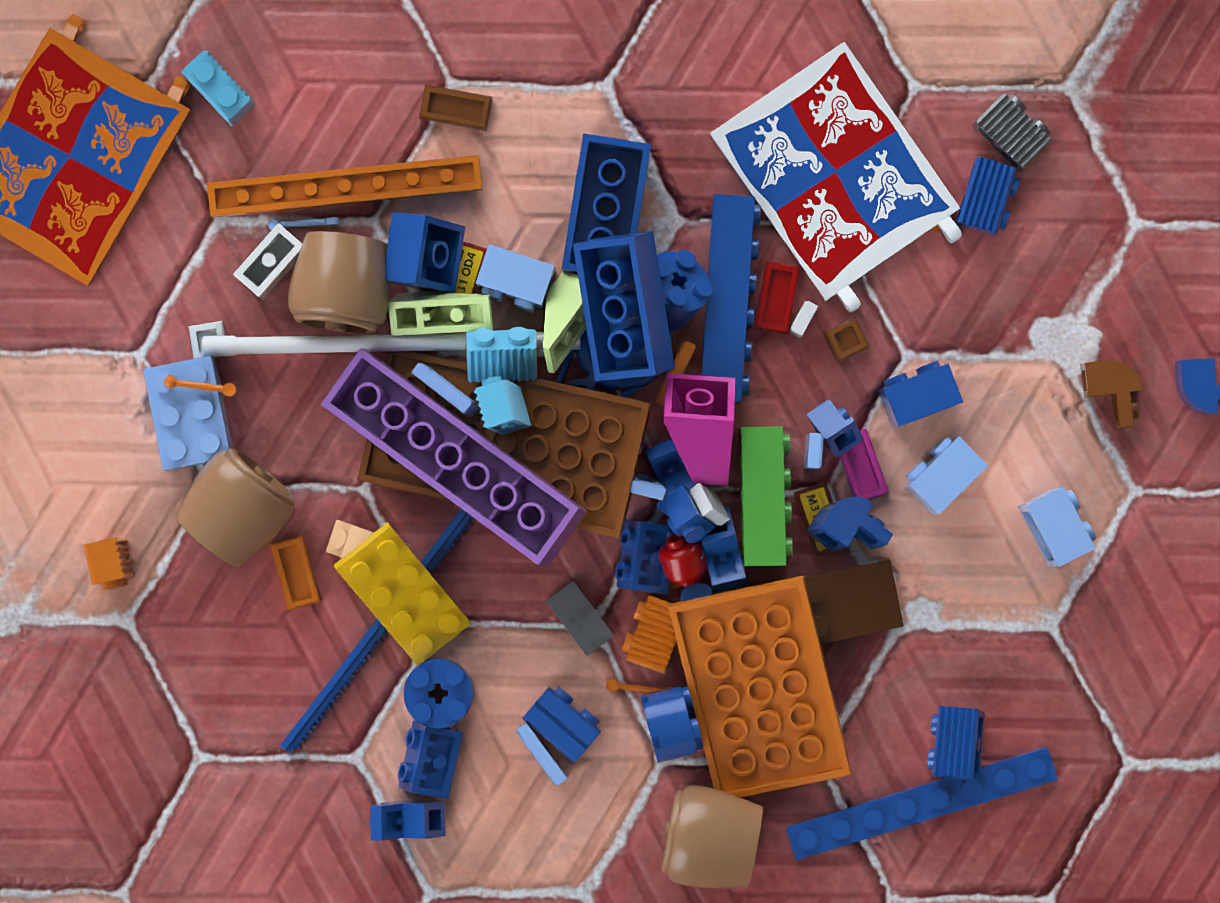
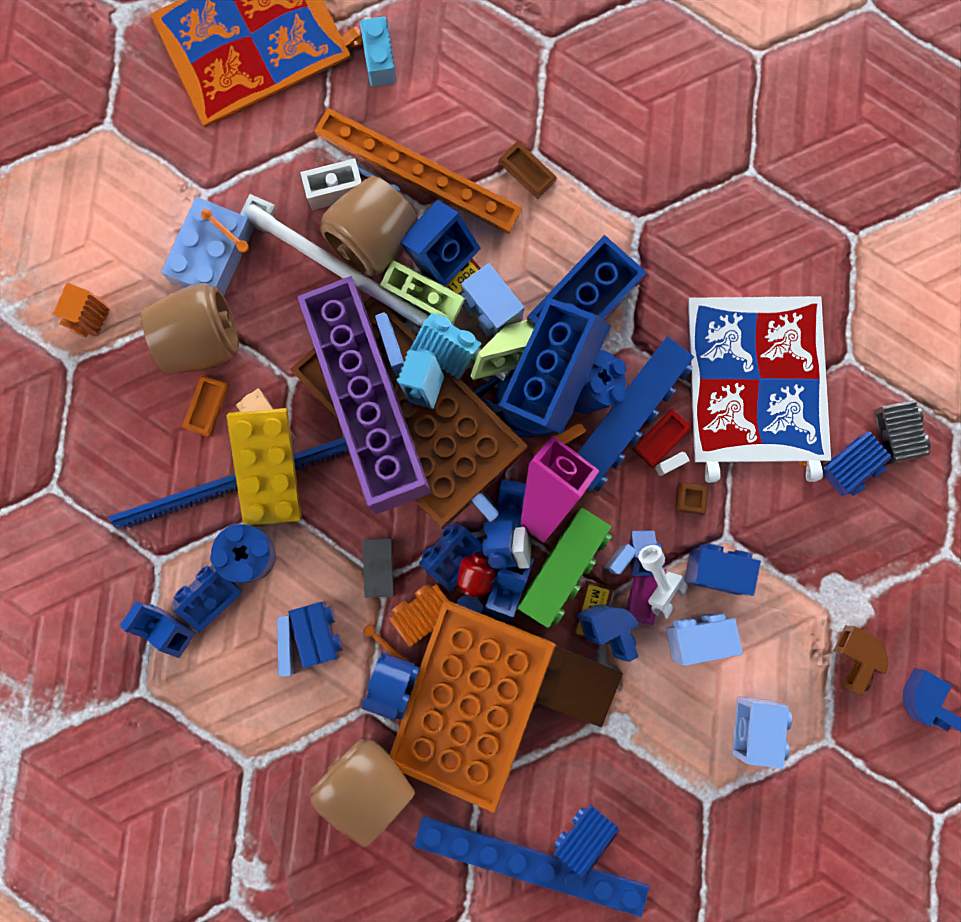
camera: 30 degrees right, 5 degrees down
none -> white bar [639,545,688,619]

